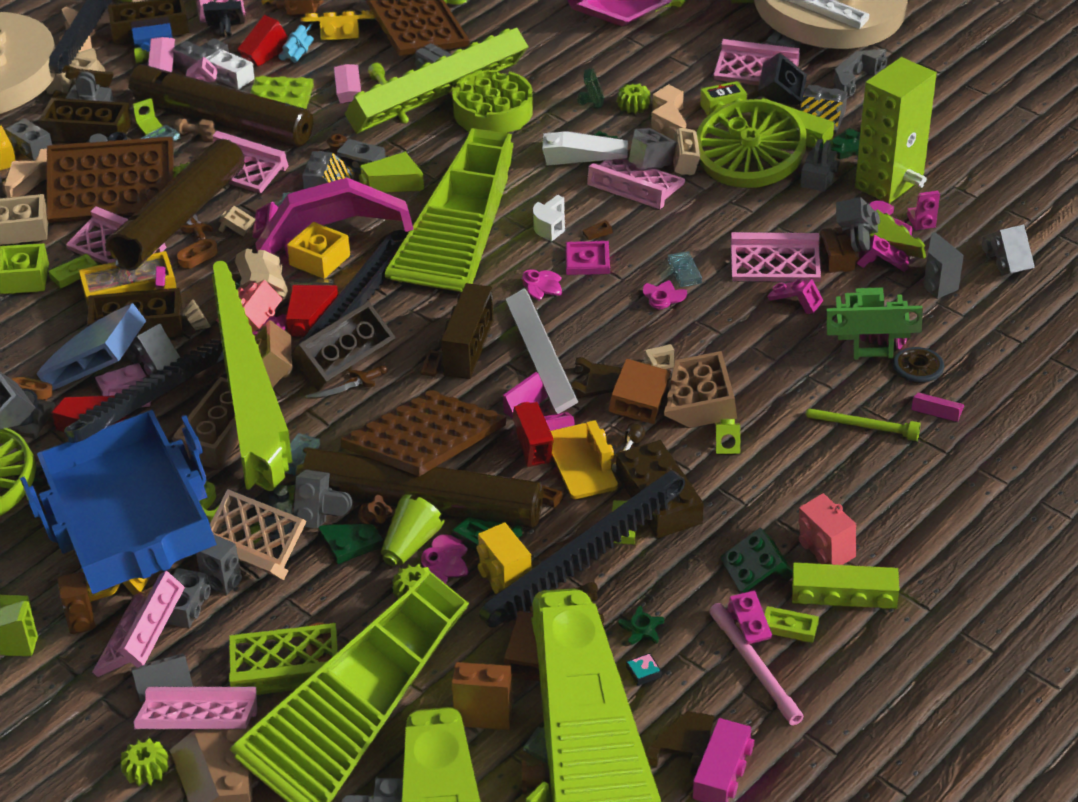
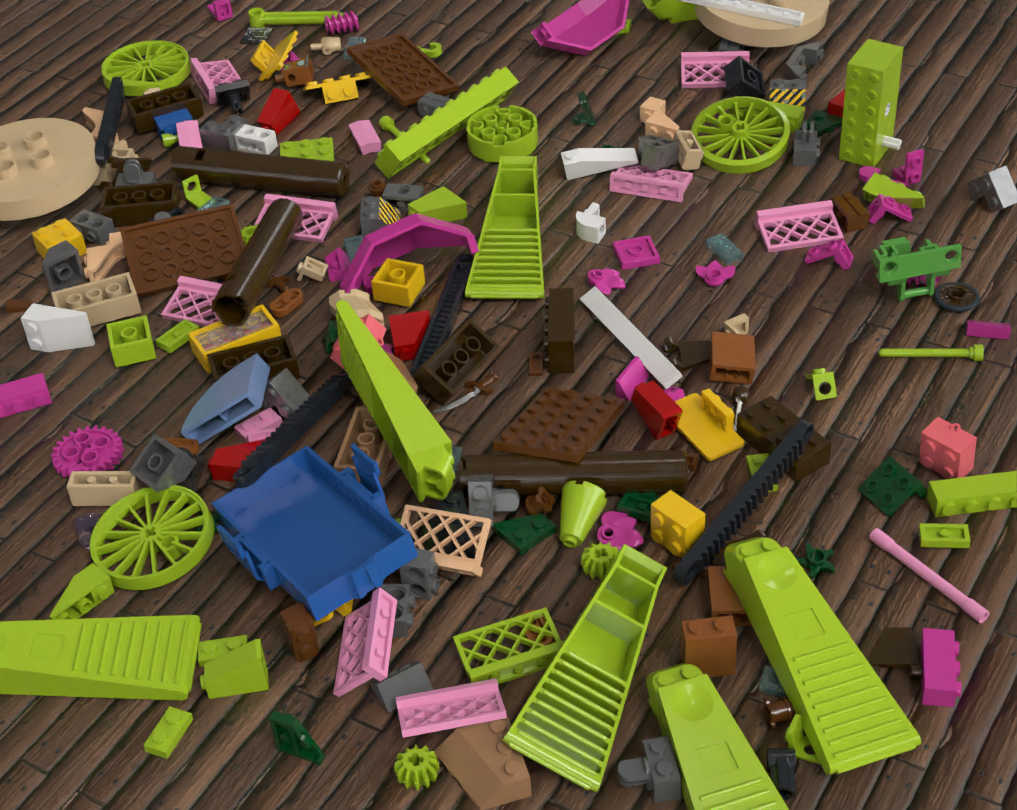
camera: 10 degrees left, 0 degrees up
dark pink tile [155,266,165,290] -> none
medium nougat hinge [174,119,215,142] -> none
tan piece [183,299,211,330] -> none
bright pink brick [186,57,218,82] -> none
medium azure piece [279,22,313,63] -> none
clear smoke piece [290,278,334,287] -> none
reddish brown piece [582,220,613,240] -> none
lime gear [617,83,651,114] -> none
tile [626,653,662,686] -> none
medium nougat wedge [664,351,737,428] -> none
lime brick [700,81,747,115] -> none
dark pink bracket [727,591,772,644] -> none
dark grey brick [836,197,880,252] -> none
dark grey slope [924,232,964,299] -> none
none -> dark green wing [269,710,325,765]

